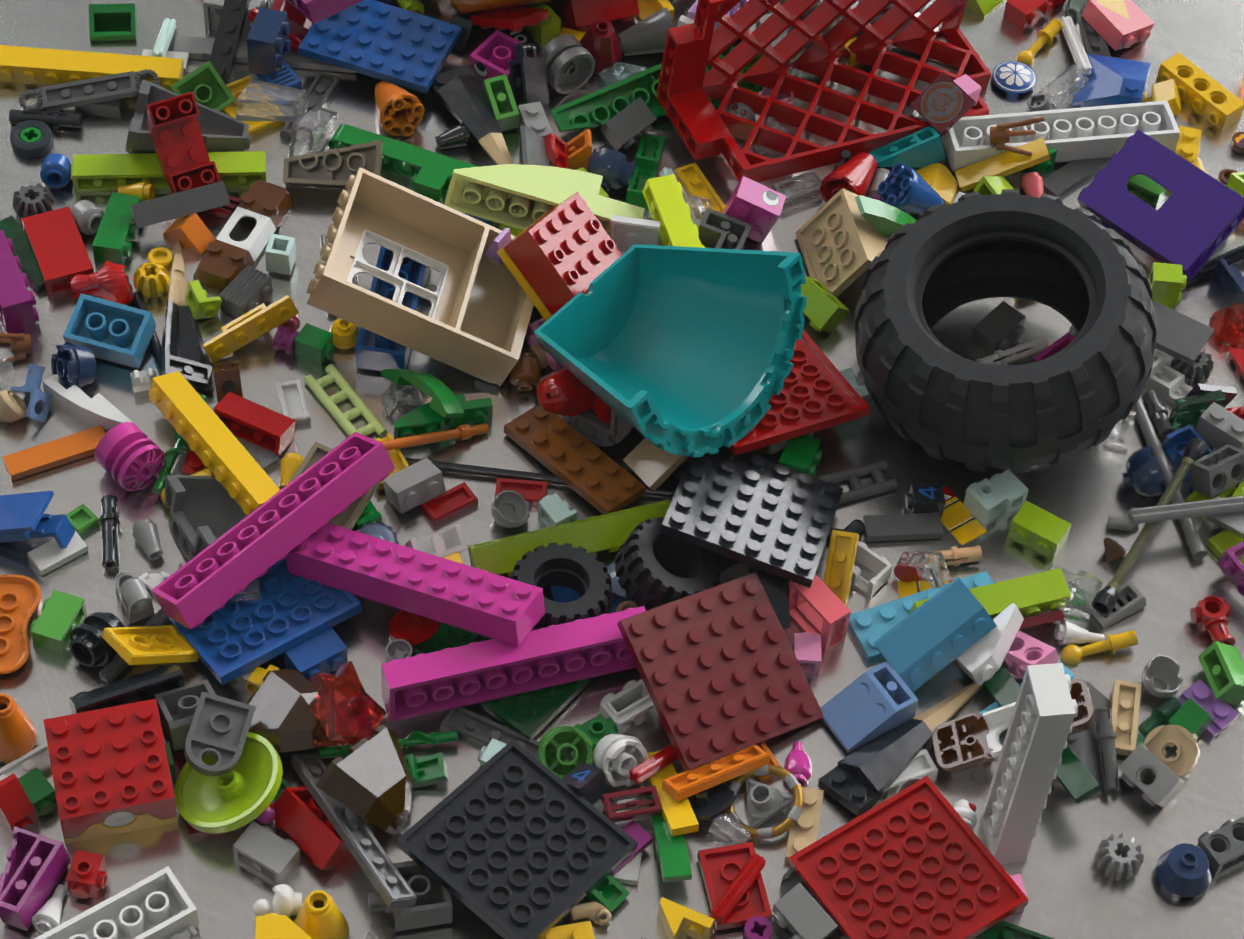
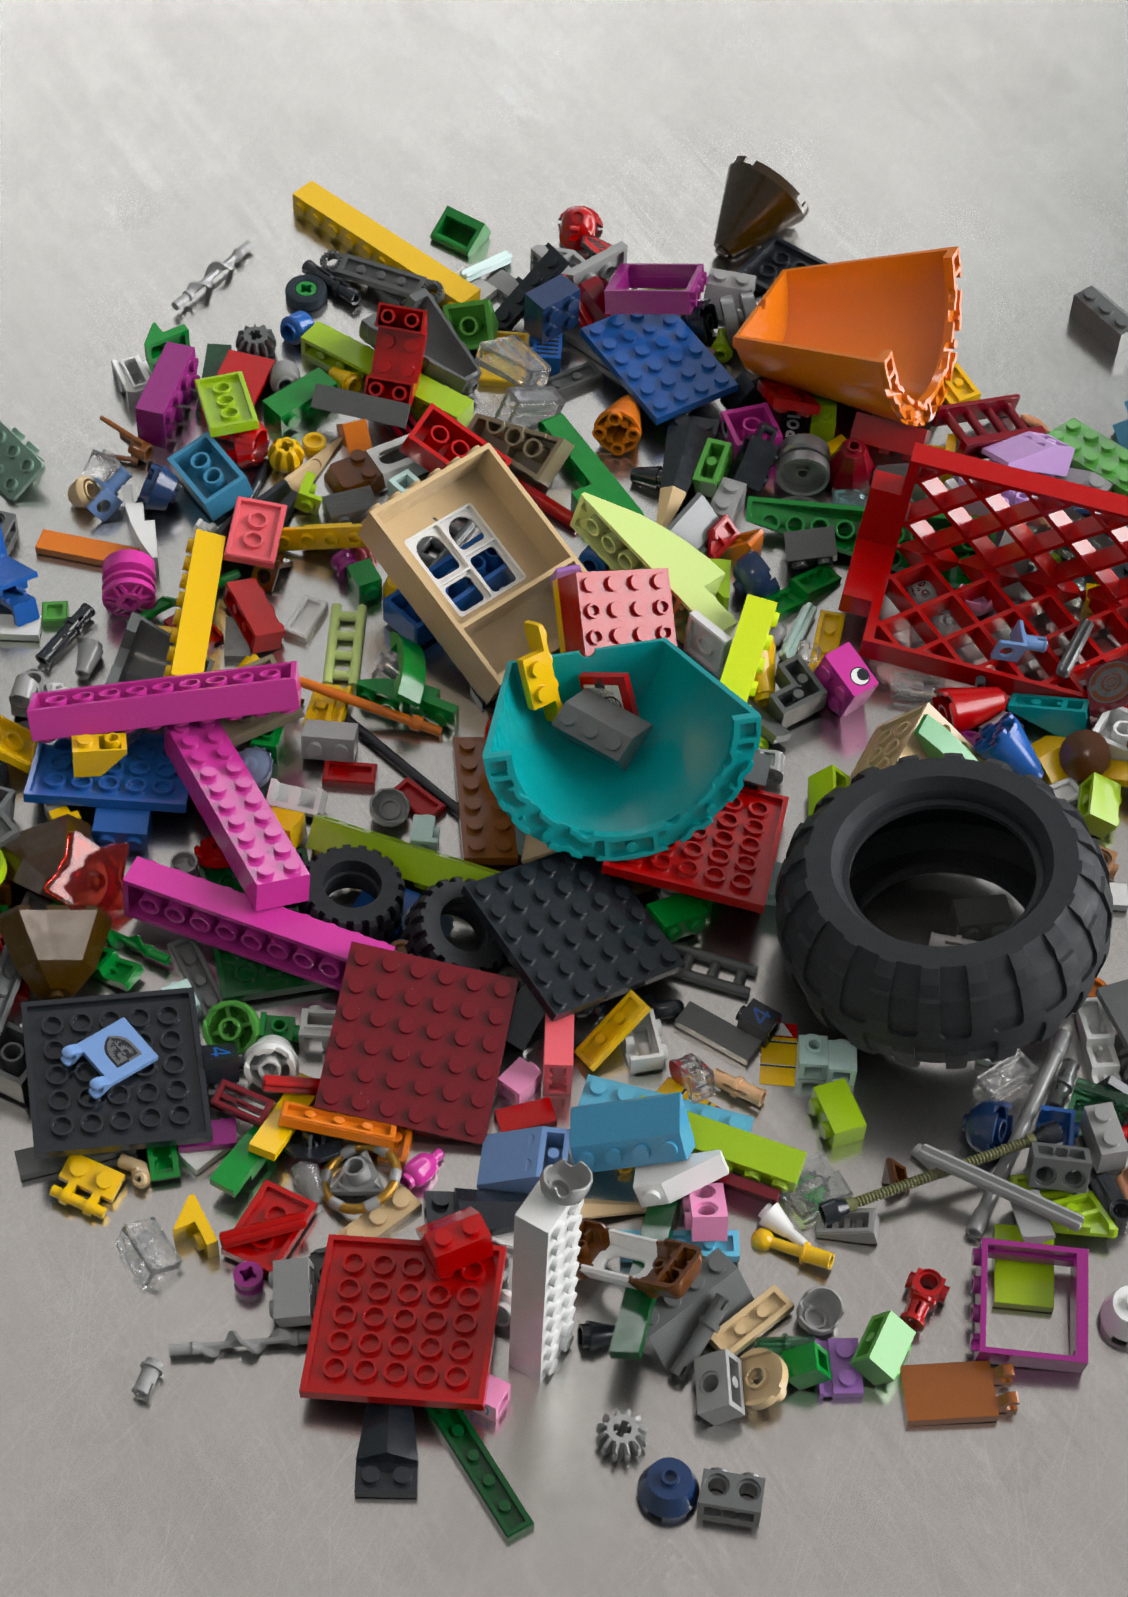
camera: 40 degrees right, 0 degrees up
none -> medium blue flag [60,1017,159,1099]
none -> yellow slope [72,732,127,778]
none -> lime tile [194,371,260,438]
none -> coral tile [223,496,287,569]
none -> red brick [399,403,512,473]
none -> red slope [415,1206,494,1278]
none -> red tile [494,1097,557,1133]
none -> yellow bracket [516,620,563,722]
none -> light grey hair [539,1158,593,1206]
none -> dark grey slope [551,688,654,771]
none -> red tile [578,672,640,717]
none -> medium blue bracket [990,620,1048,662]
none -> dark grey axle [1055,618,1094,679]
none -> reddish brown dish [1059,729,1111,782]

